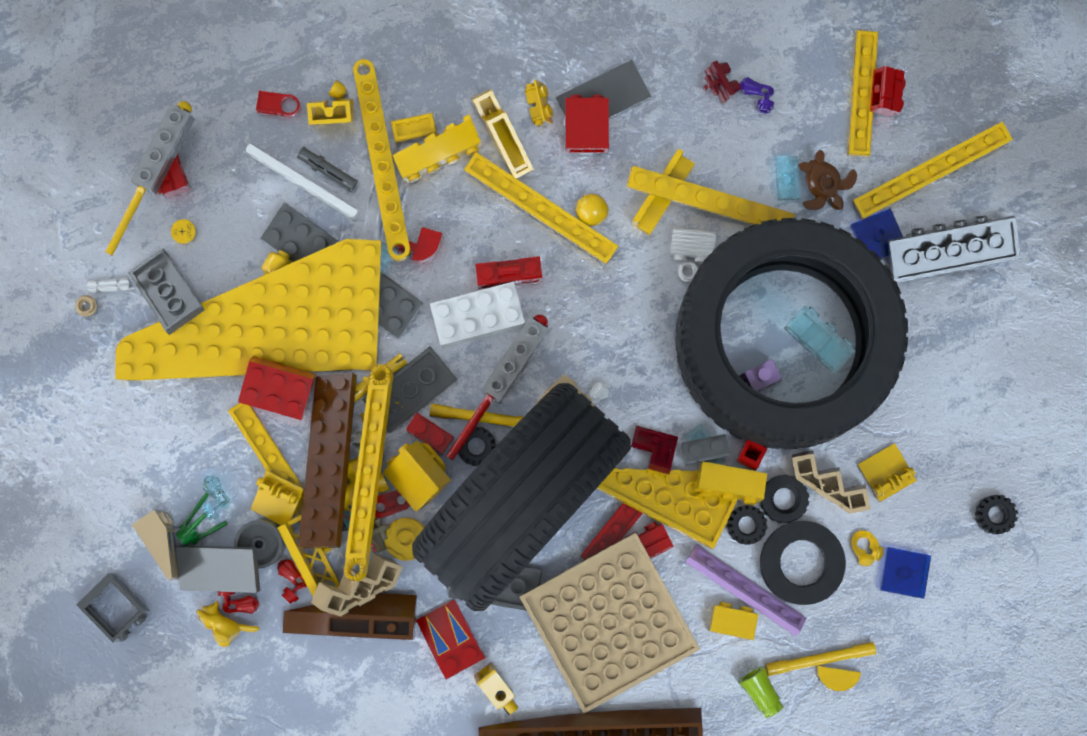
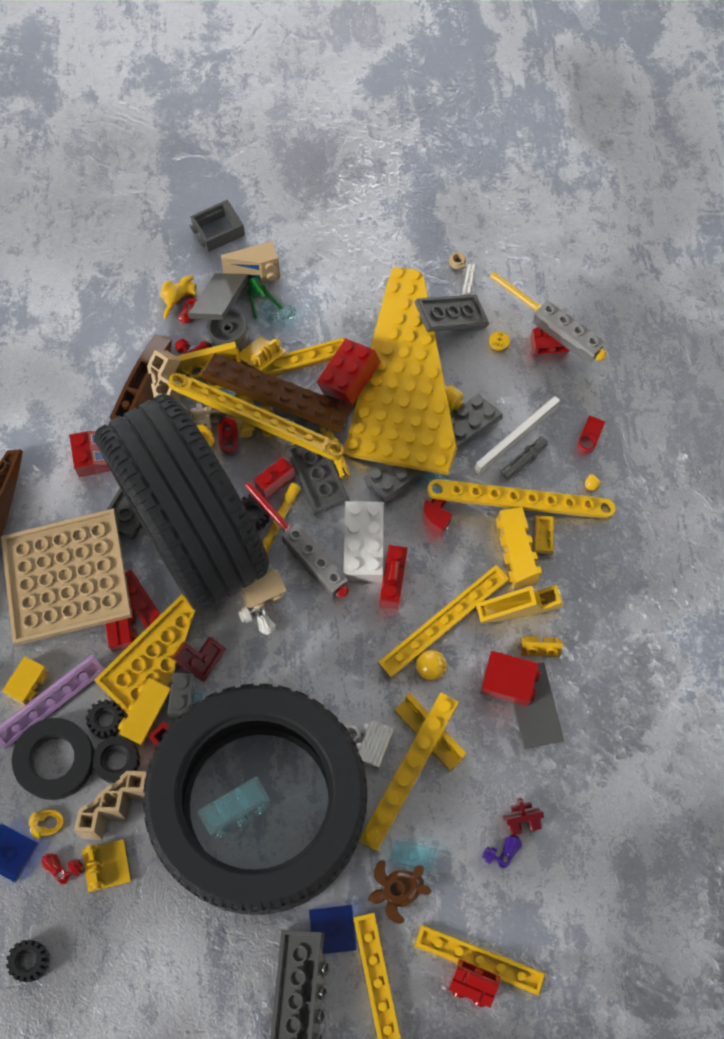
camera: 105 degrees right, 15 degrees down
yellow brick [307,98,355,125] -> none
yellow brick [383,440,452,512] -> none
torso [474,662,518,715] -> none
lavender torso [739,359,783,392] -> none
none -> red piece [41,853,84,884]

